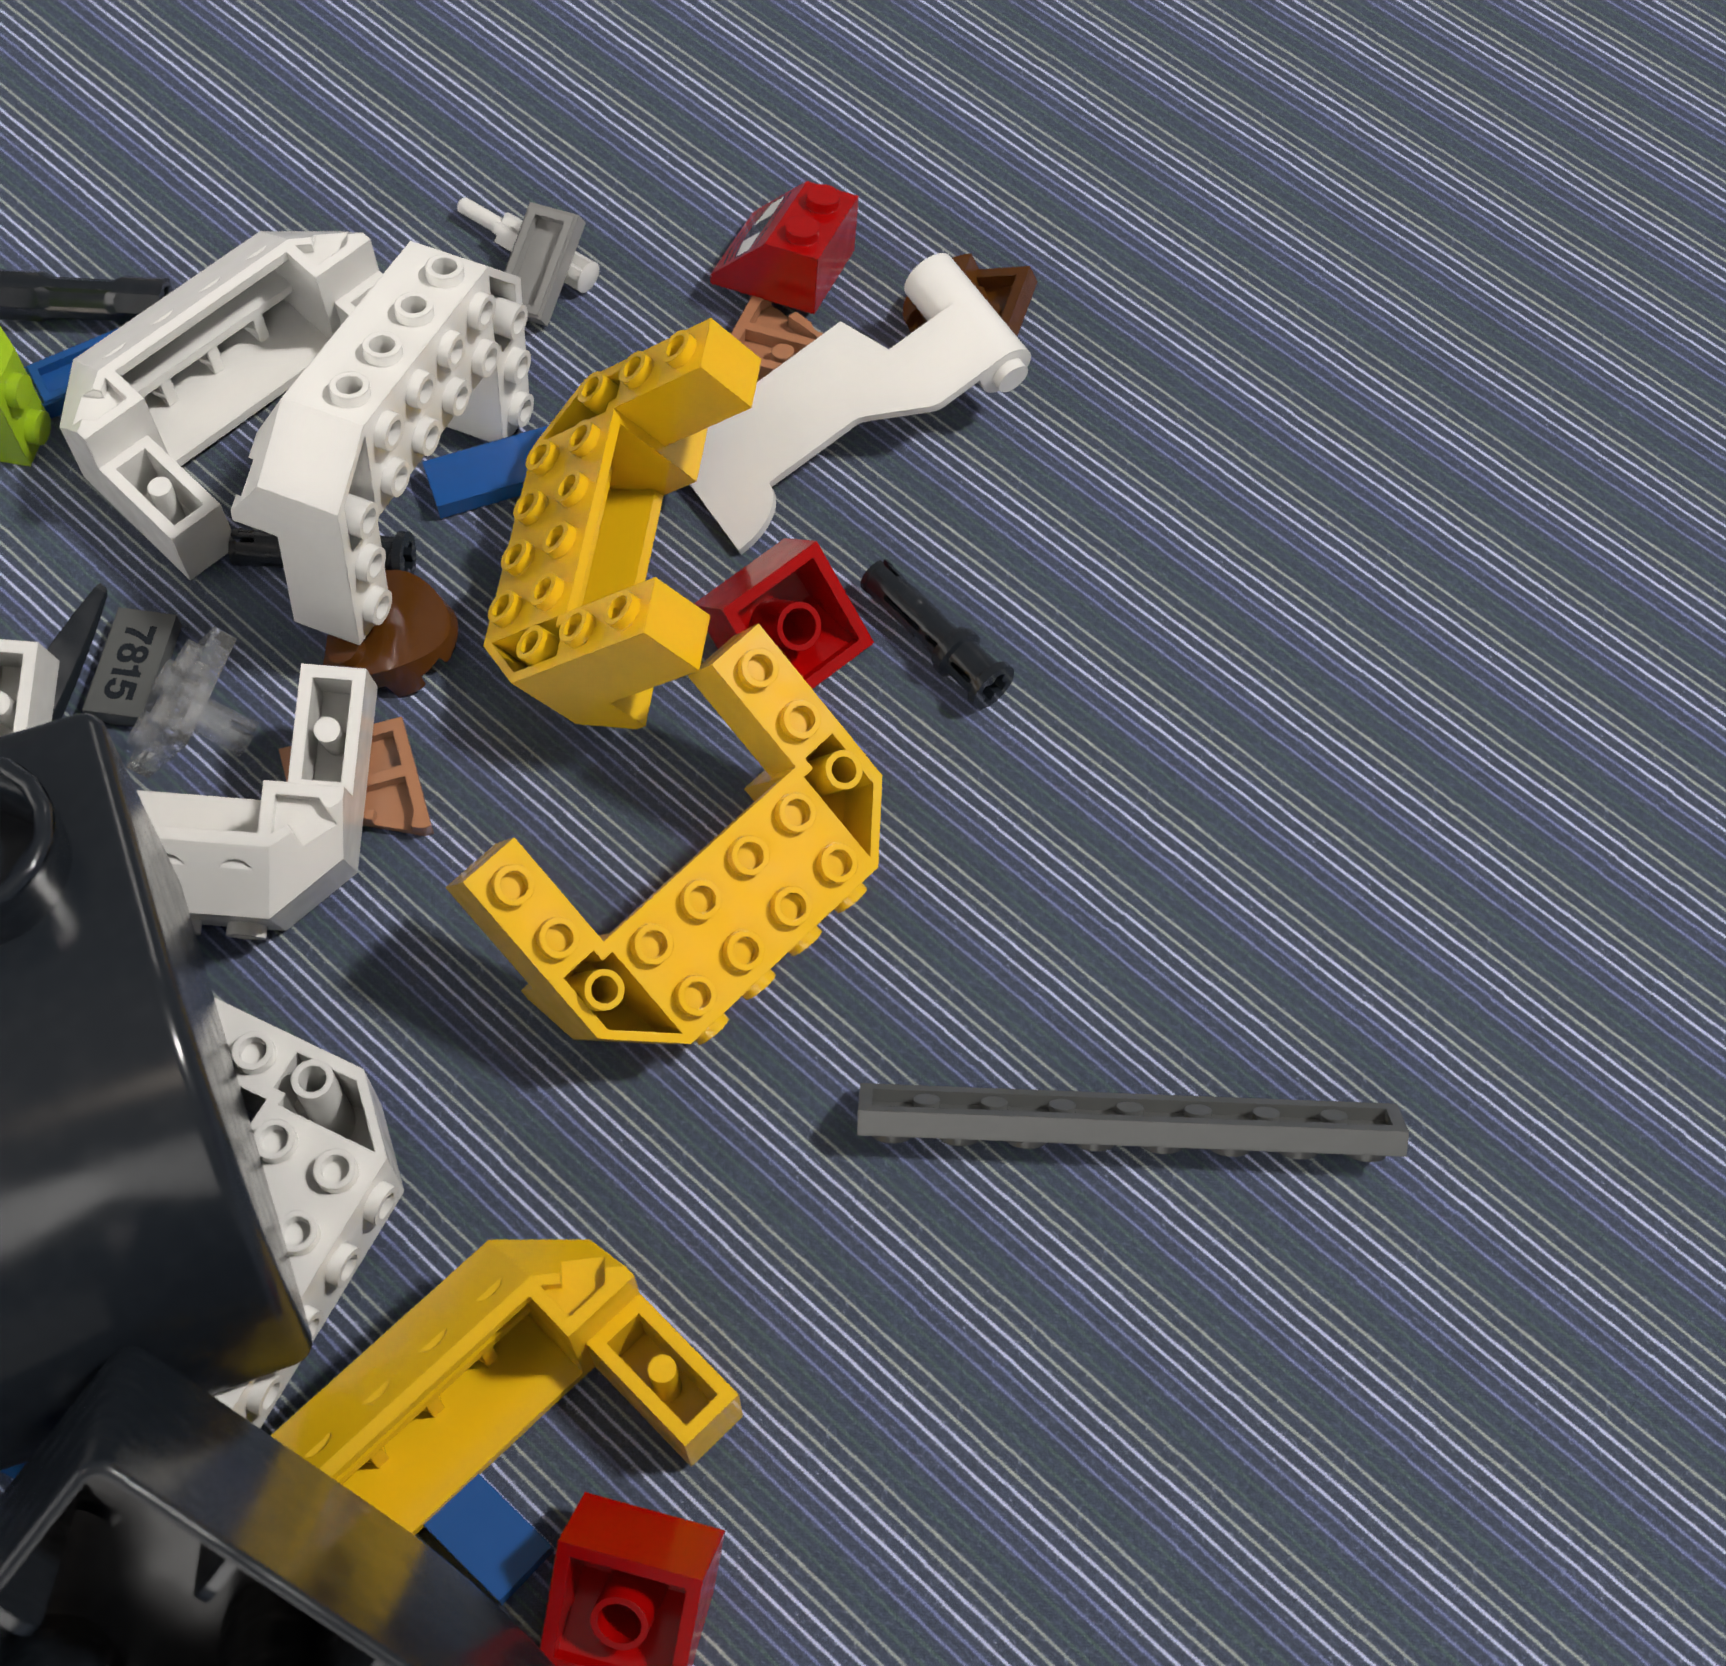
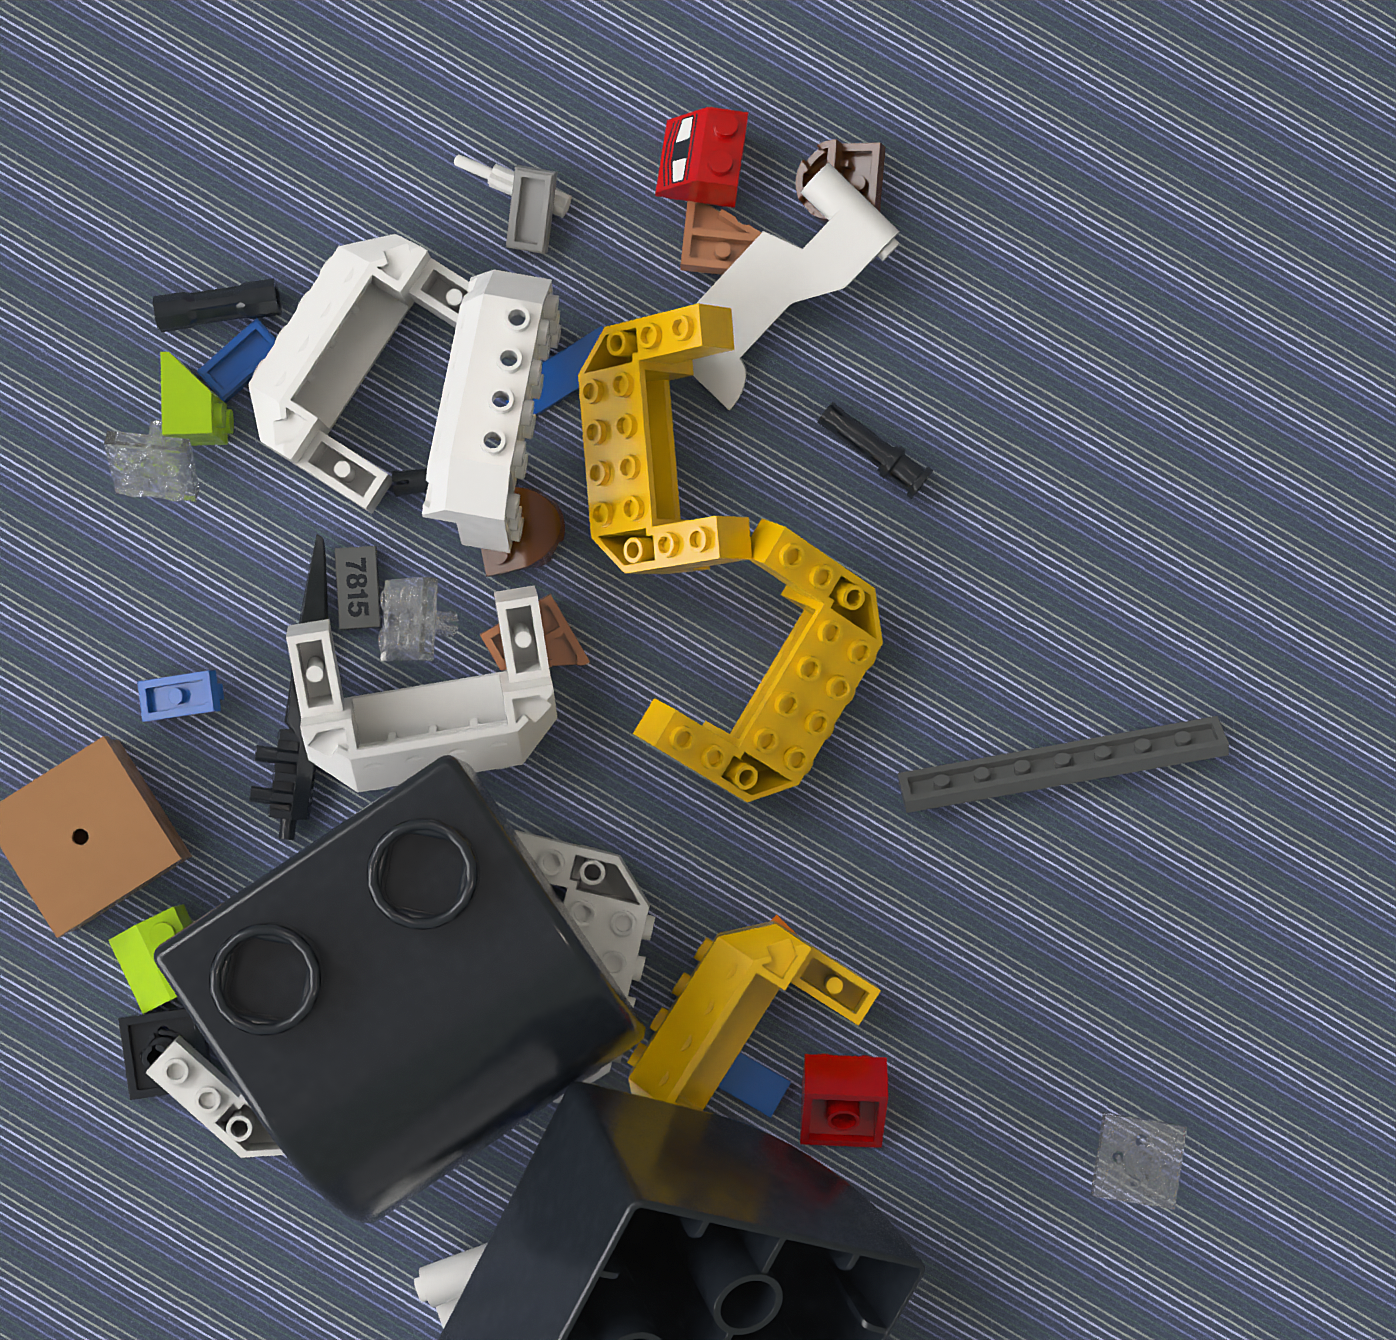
camera: 15 degrees left, 25 degrees up
red slope [694,538,874,689] -> none

